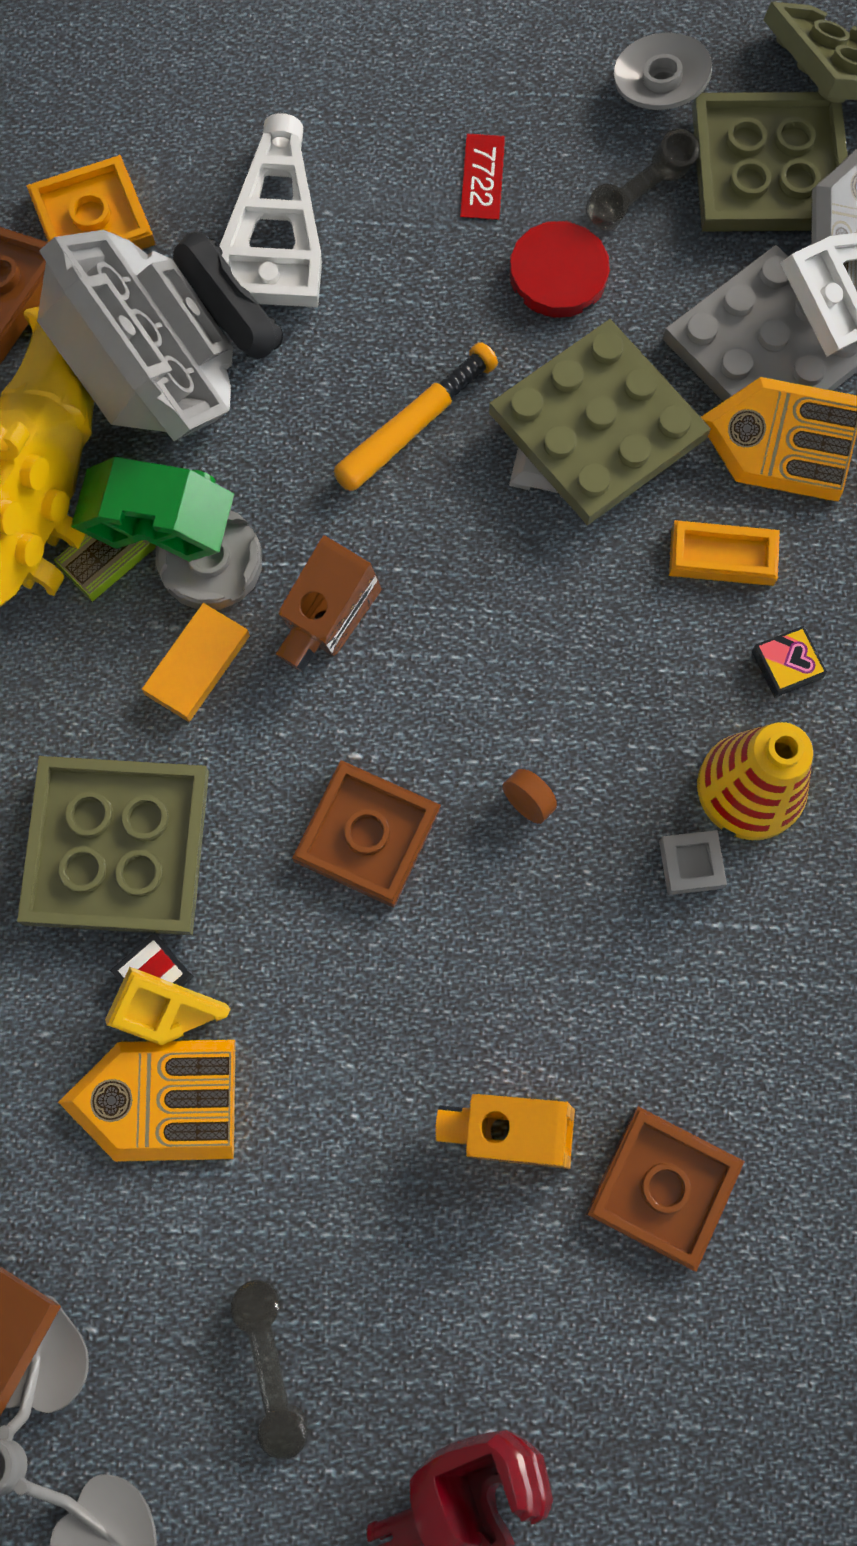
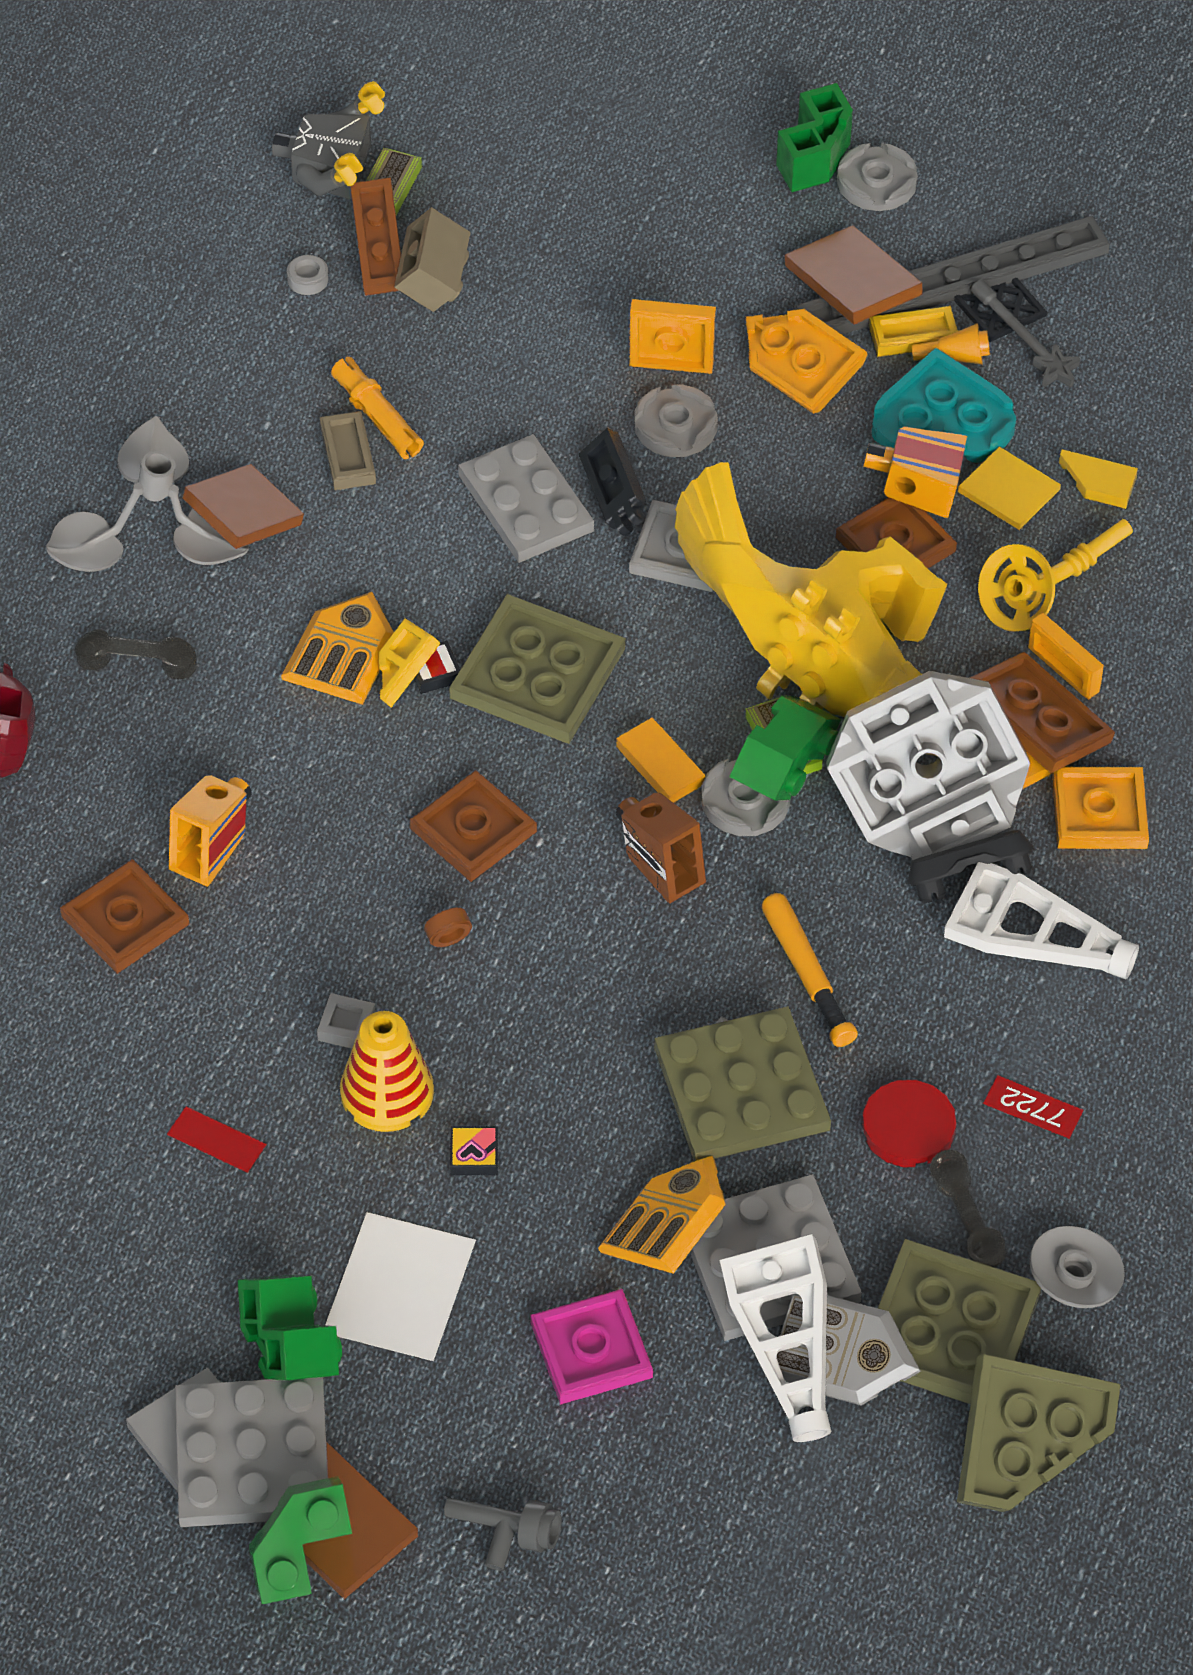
camera: 115 degrees right, 20 degrees down
light orange tile [669,520,780,586] -> none

